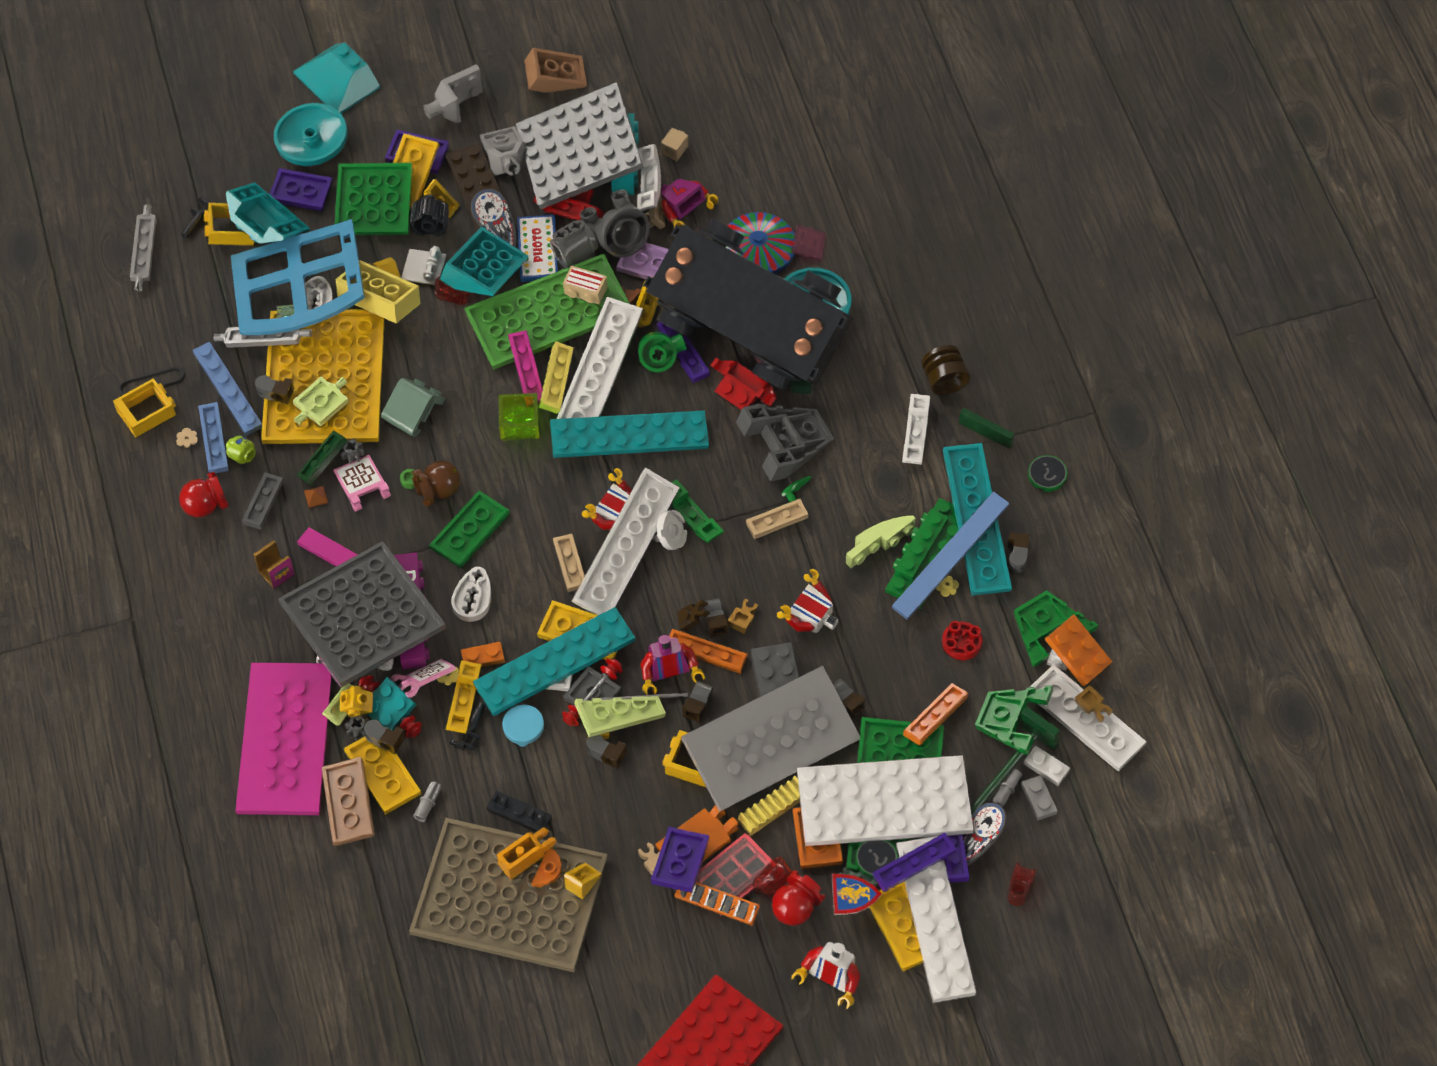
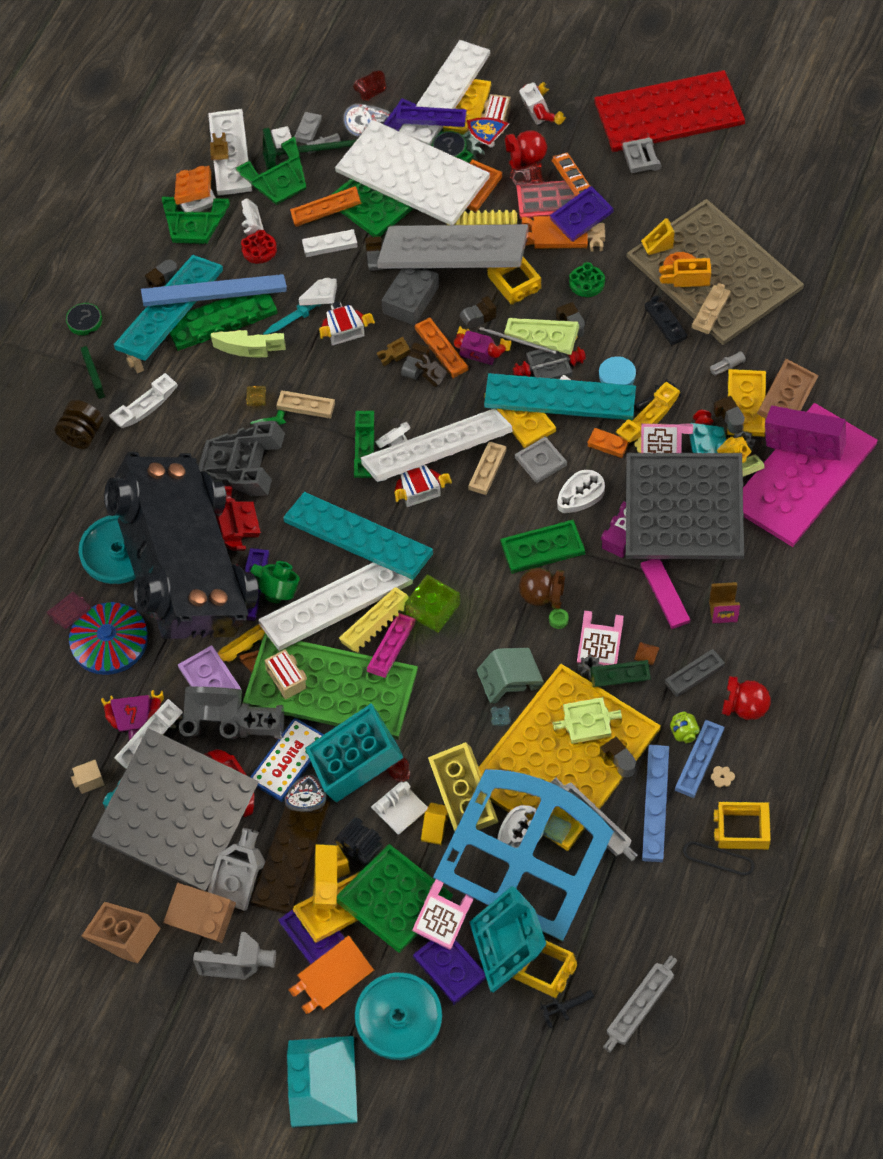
camera: 140 degrees left, 0 degrees up
none -> medium nougat slope [163,883,236,943]
none -> white plate [242,198,264,236]
none -> clear yellow plate [246,386,266,406]
none -> teal sword [263,304,321,335]
none -> orange tile [289,936,374,1014]
none -> white wing [299,278,337,305]
none -> white plate [302,229,357,257]
none -> yellow slope [313,845,337,909]
none -> flag [412,879,474,950]
none -> brick [481,94,511,134]
none -> clear light blue plate [490,706,511,726]
none -> light grey tile [515,436,567,484]
none -> green tile [569,262,605,297]
none -> light grey plate [622,138,661,173]
none -> tan plate [692,283,731,334]
none -> magenta brick [765,405,846,461]

